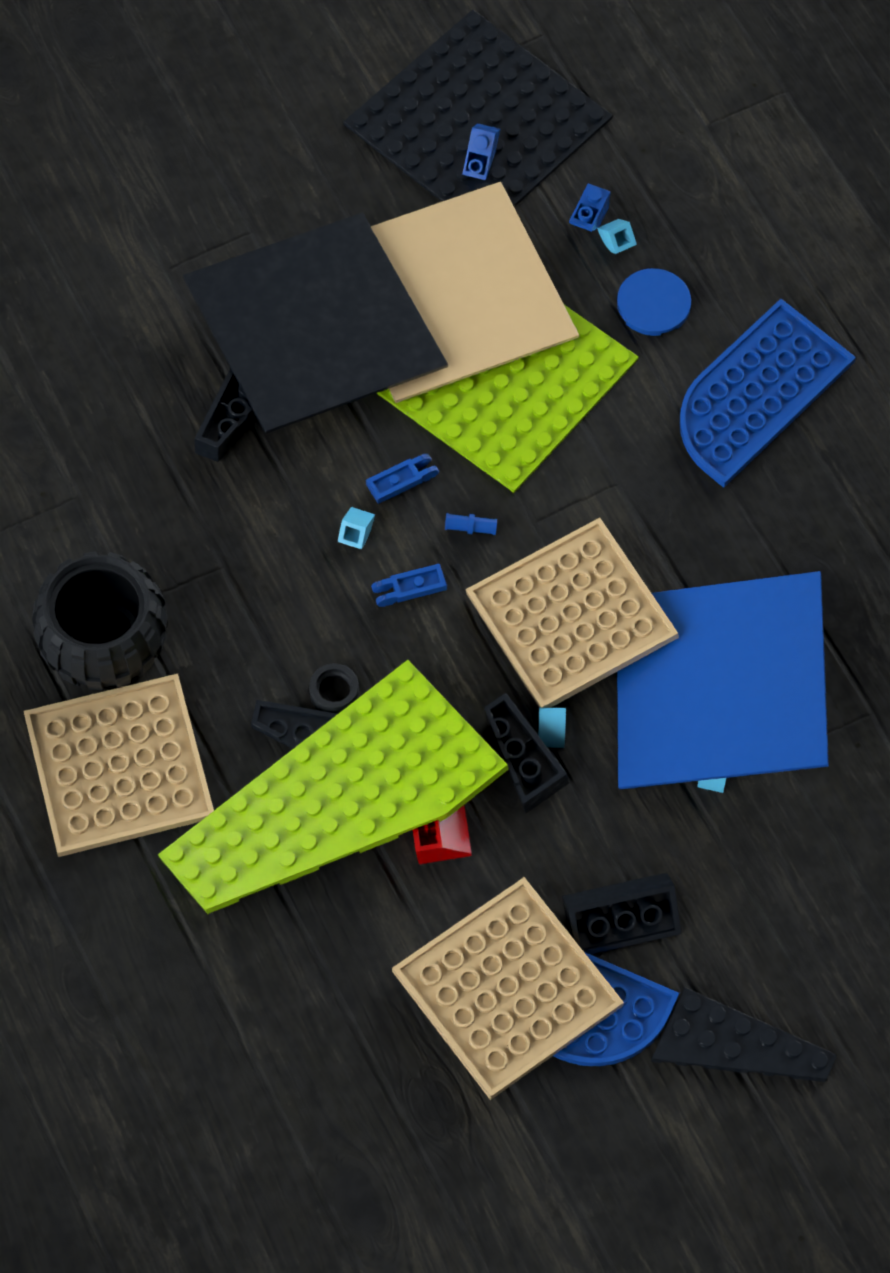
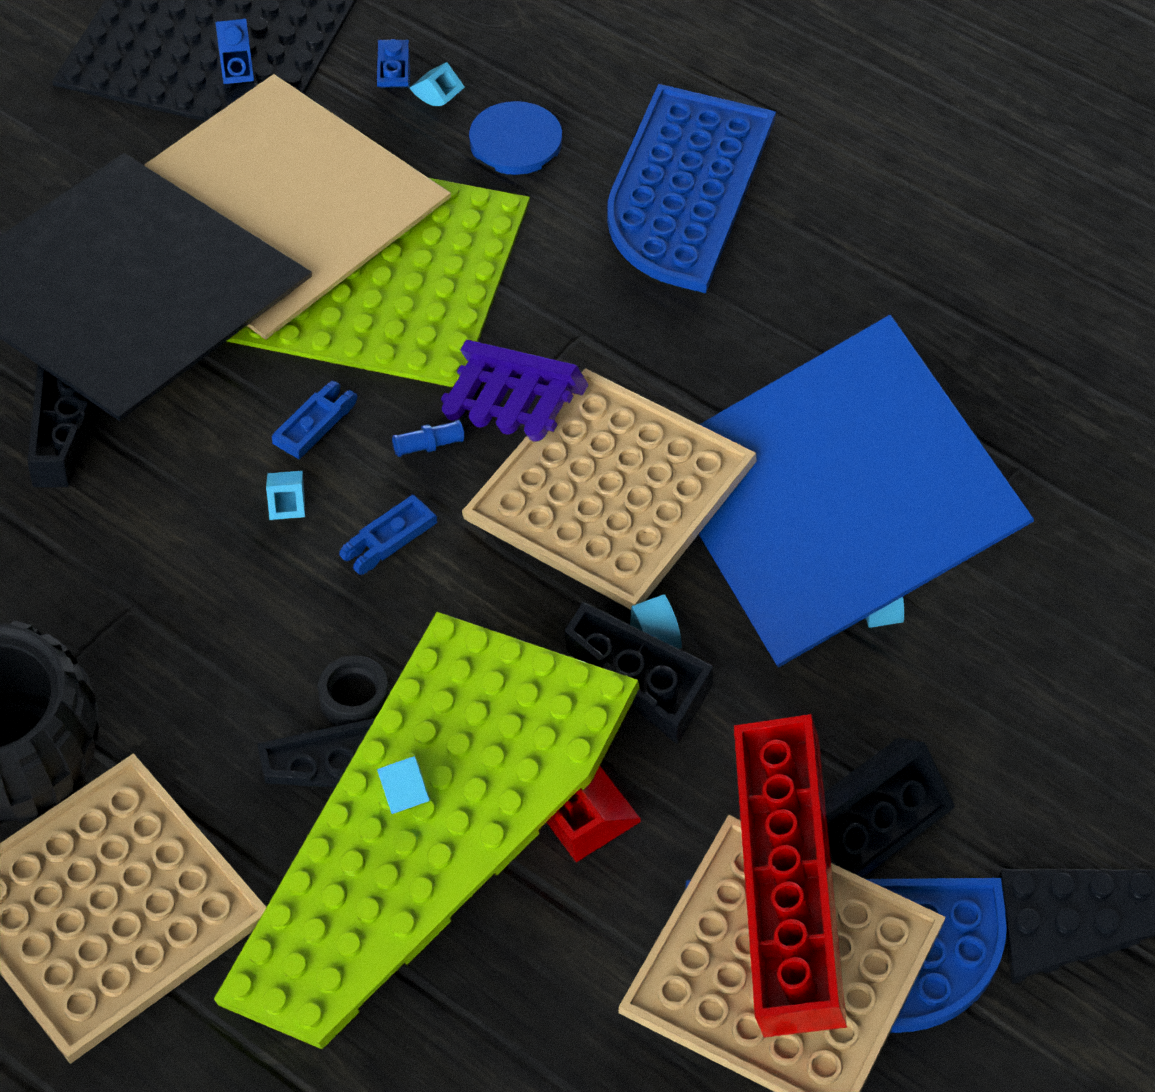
camera: 25 degrees left, 10 degrees down
none -> medium azure brick [377,756,430,814]
none -> dark purple fence [441,339,589,442]
none -> red brick [734,714,847,1038]

